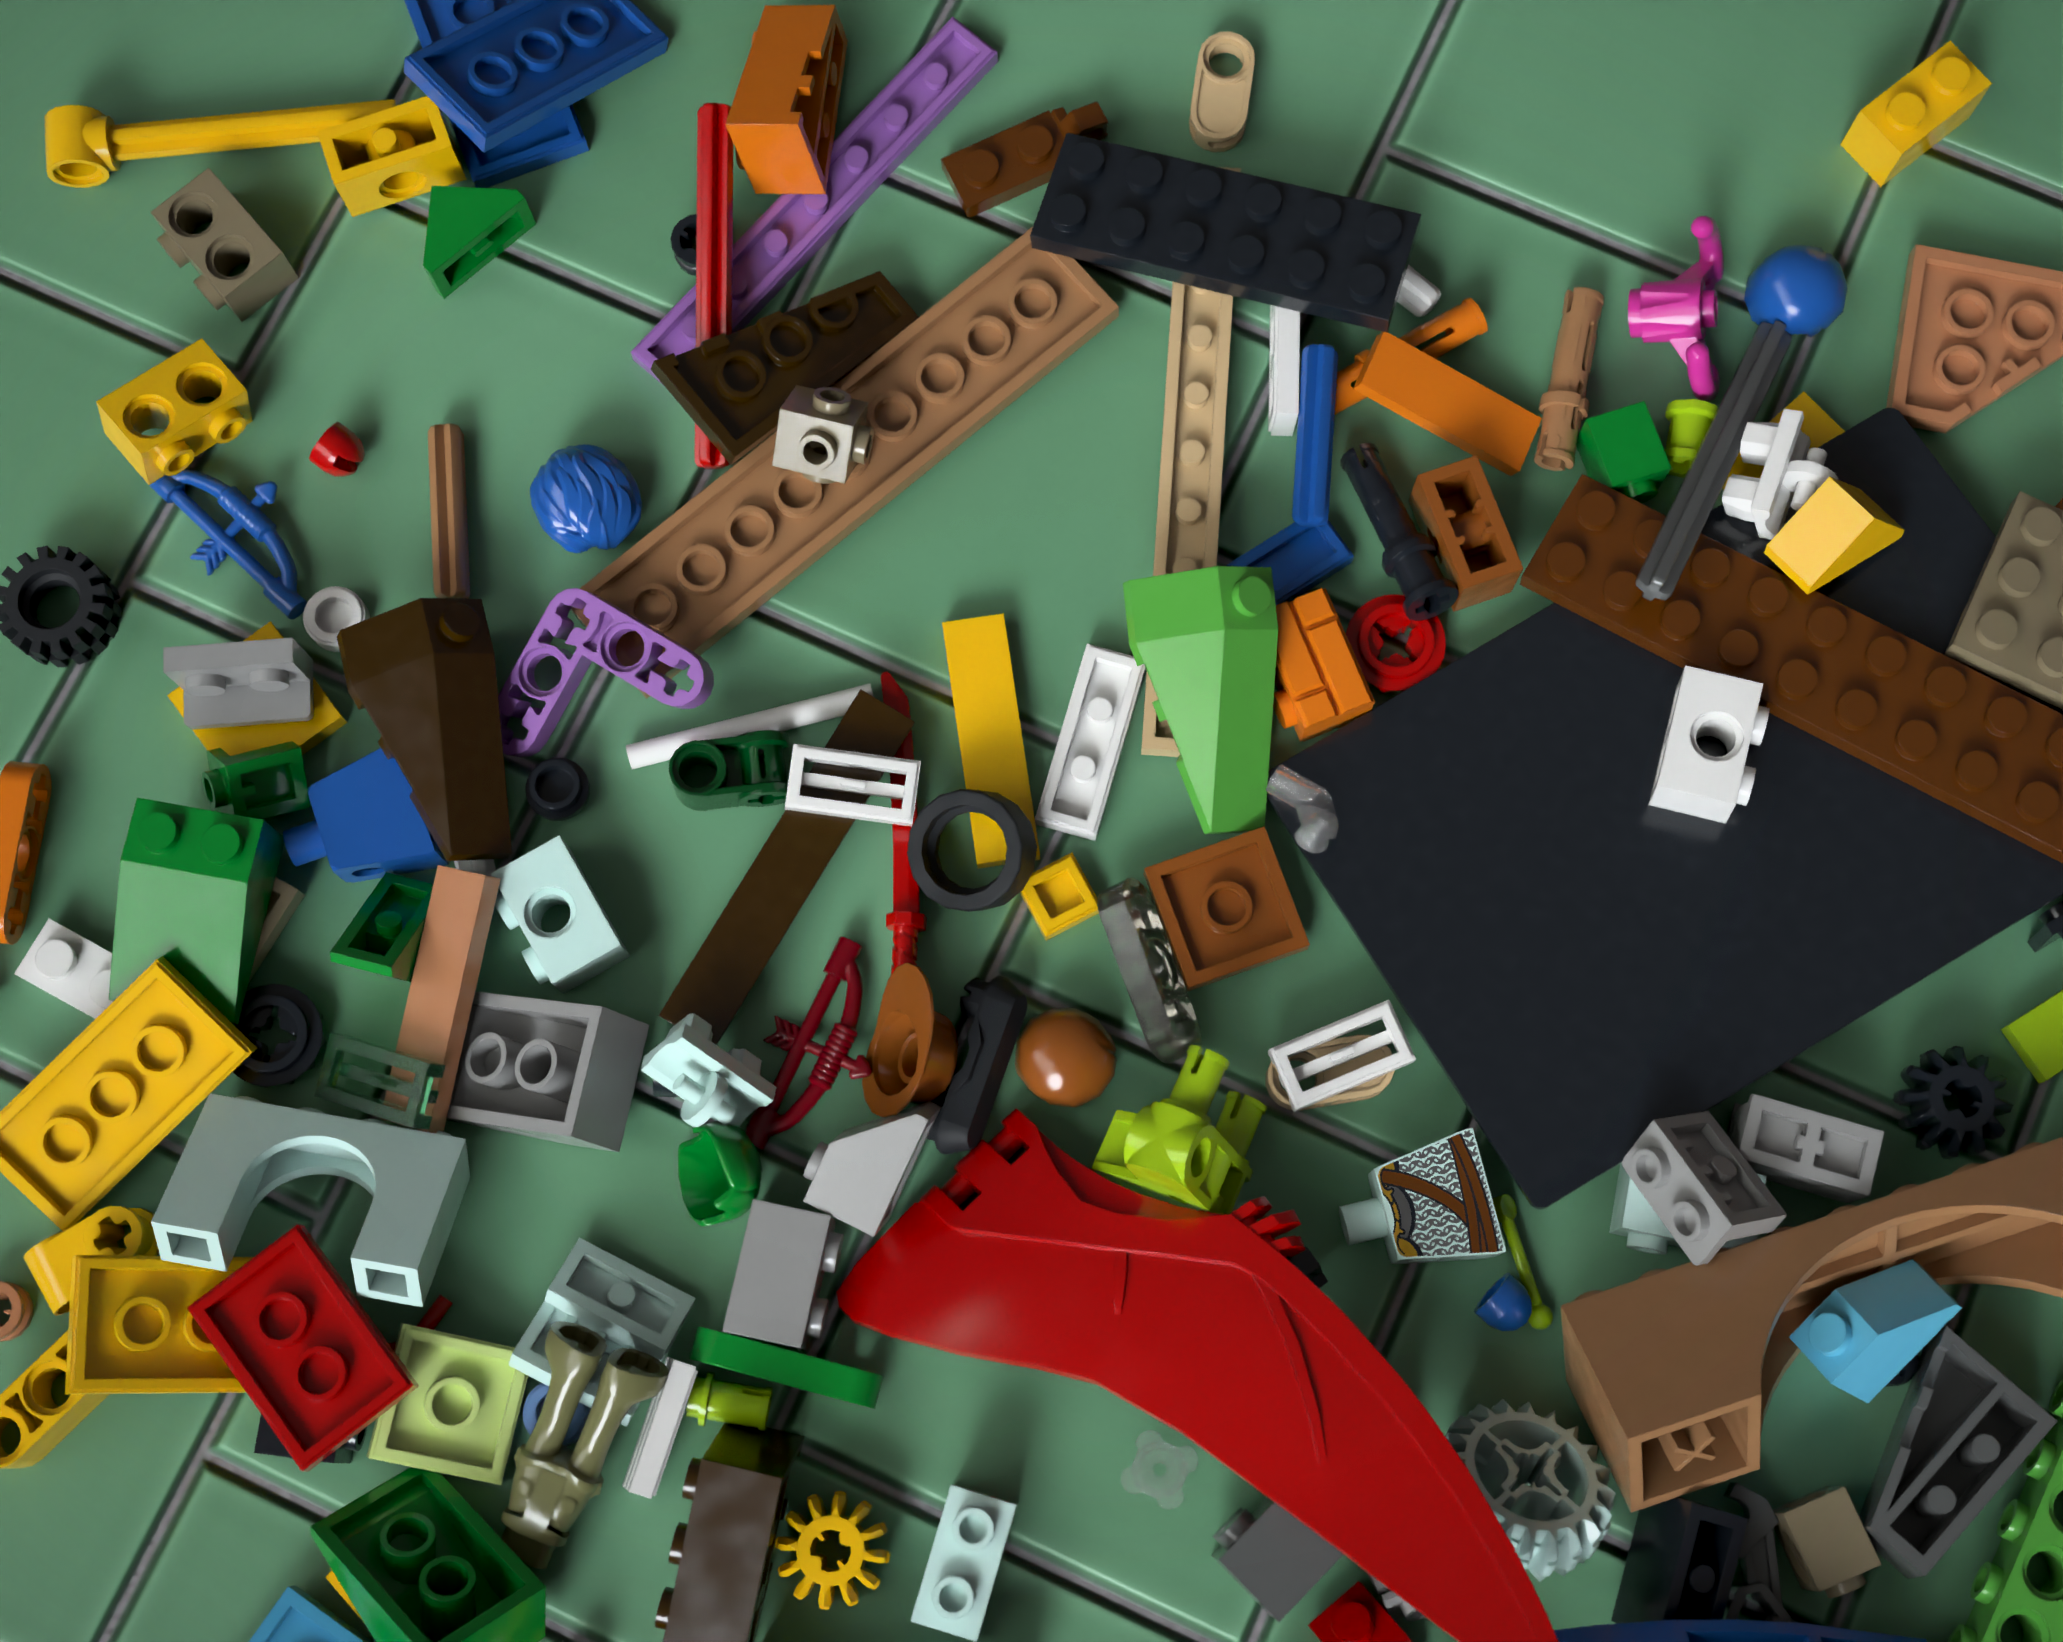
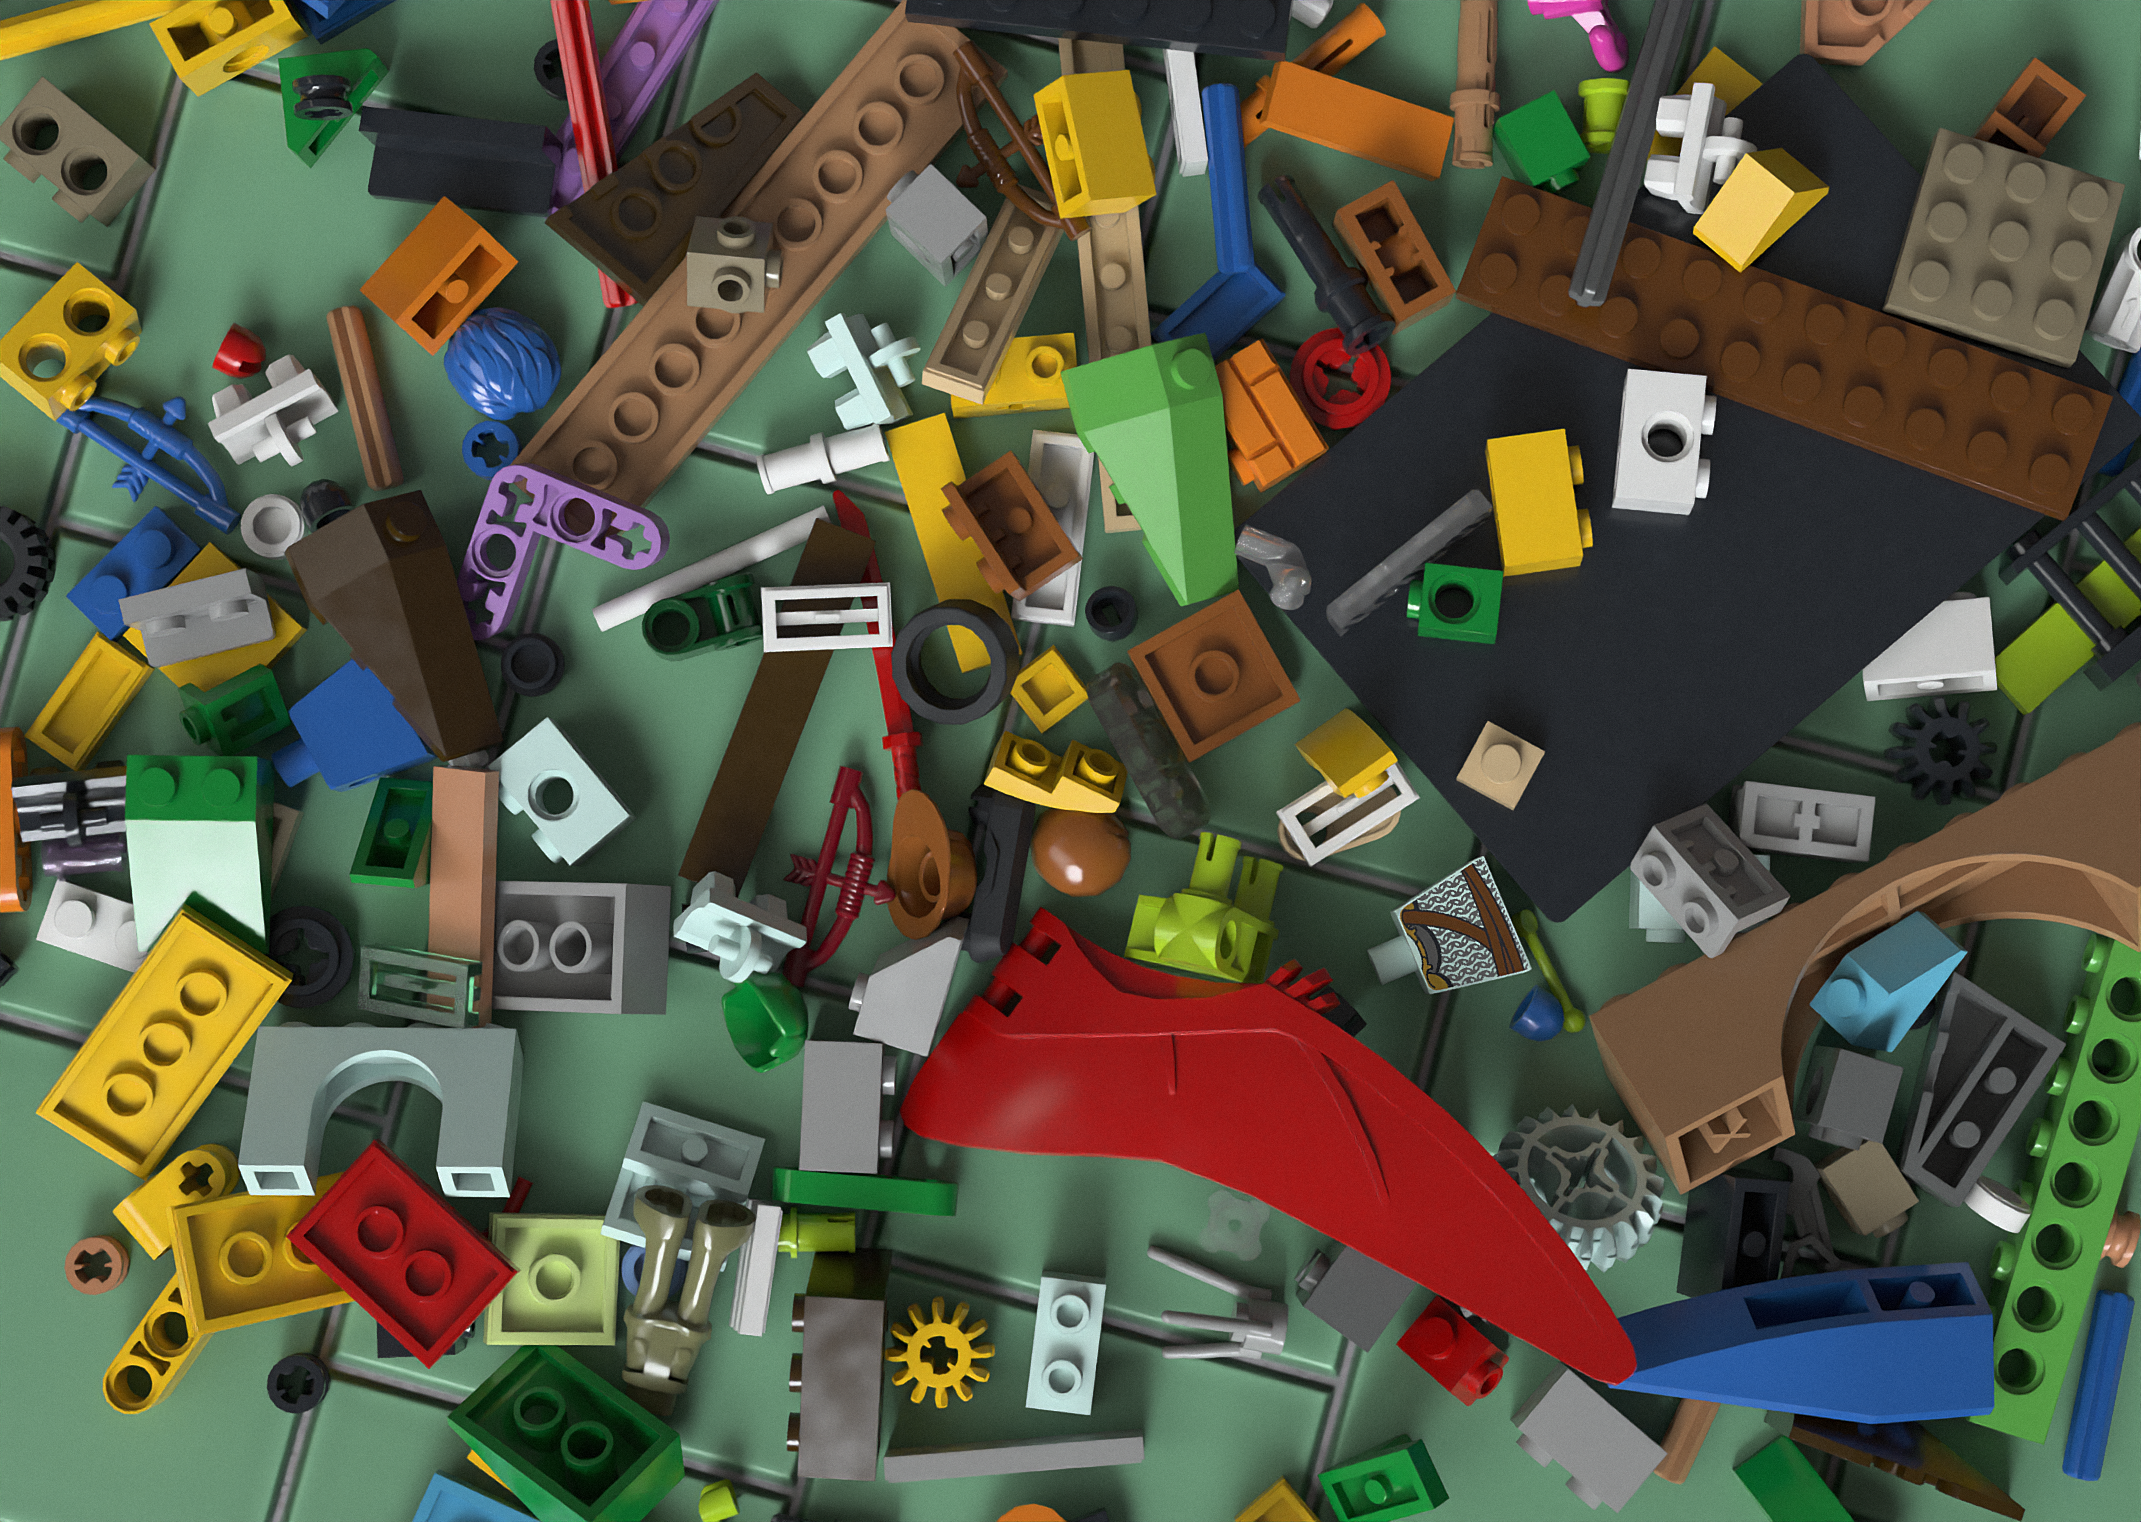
camera: 10 degrees left, 10 degrees up
none -> black hips [11,760,127,847]
none -> yellow tile [25,631,155,771]
none -> clear purple pin [41,832,127,882]
none -> blue plate [66,506,203,642]
none -> white hips [208,354,339,467]
none -> black bush [267,1352,331,1414]
none -> black bush [292,75,353,121]
none -> black hinge [300,479,356,533]
none -> black panel [359,106,563,217]
none -> orange brick [359,196,518,356]
none -> blue bush [462,421,523,481]
none -> white pin [756,423,890,495]
none -> light aqua hips [807,313,921,430]
none -> light grey brick [885,164,988,287]
none -> tan tile [922,184,1064,405]
none -> dark orange bracket [941,450,1083,601]
none -> yellow brick [951,333,1077,419]
none -> reddish brown piece [953,40,1092,241]
none -> yellow slope [984,730,1129,813]
none -> yellow brick [1033,70,1157,219]
none -> black hinge [1085,586,1138,642]
none -> light grey plant [1147,1246,1289,1360]
none -> yellow slope [1294,708,1398,798]
none -> clear tile [1326,489,1492,637]
none -> green brick [1407,563,1504,644]
none -> tan plate [1457,721,1545,811]
none -> yellow brick [1485,429,1593,577]
none -> dark grey brick [1794,1046,1904,1151]
none -> white slope [1863,592,1997,701]
none -> white tile [1964,1176,2031,1233]

